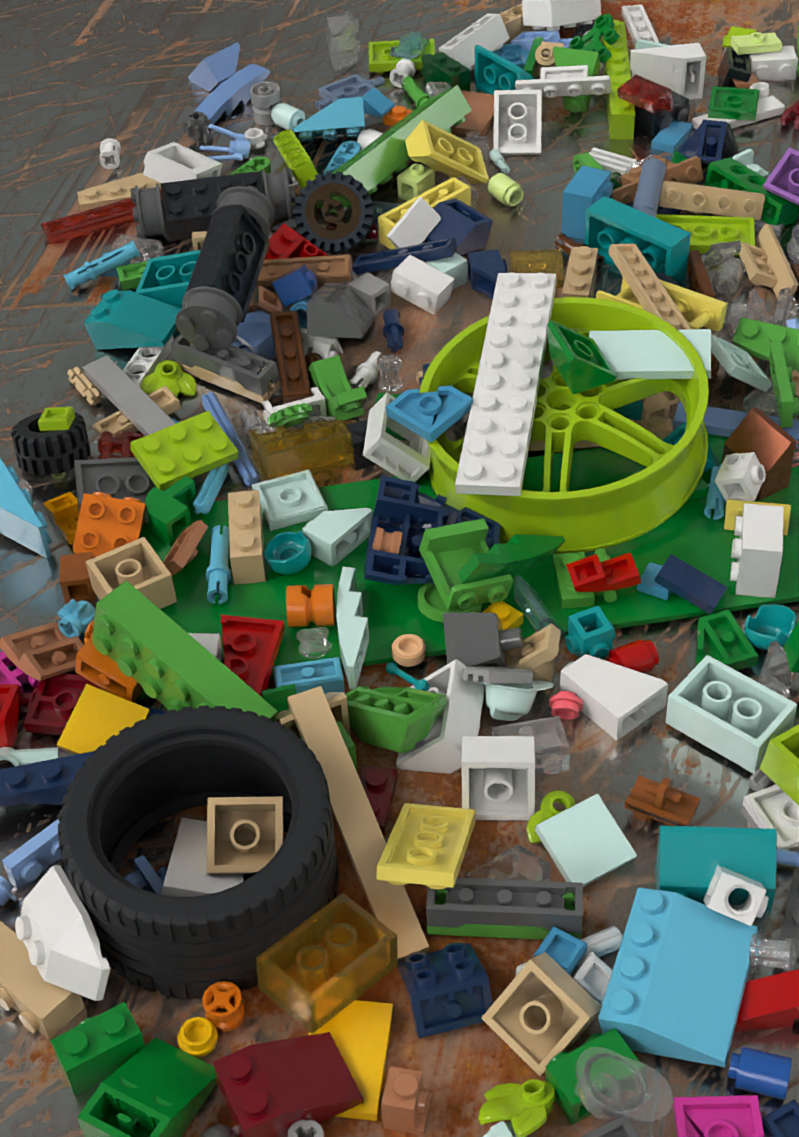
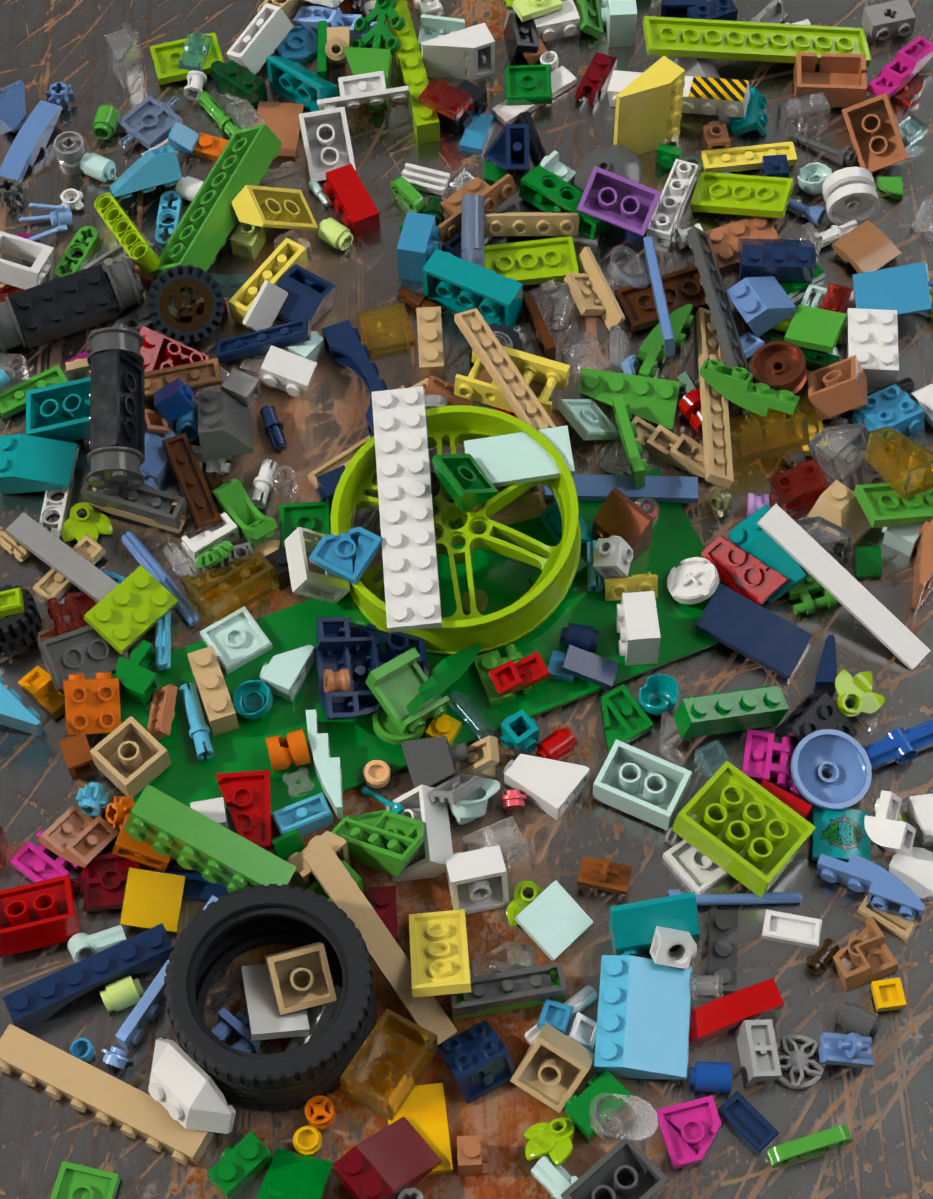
camera: 15 degrees left, 15 degrees up
none -> medium blue gear [45,82,76,110]
none -> bright green brick [92,105,120,140]
none -> yellowish green brick [100,975,144,1013]
none -> red brick [324,164,381,237]
none -> dark blue brick [560,622,599,652]

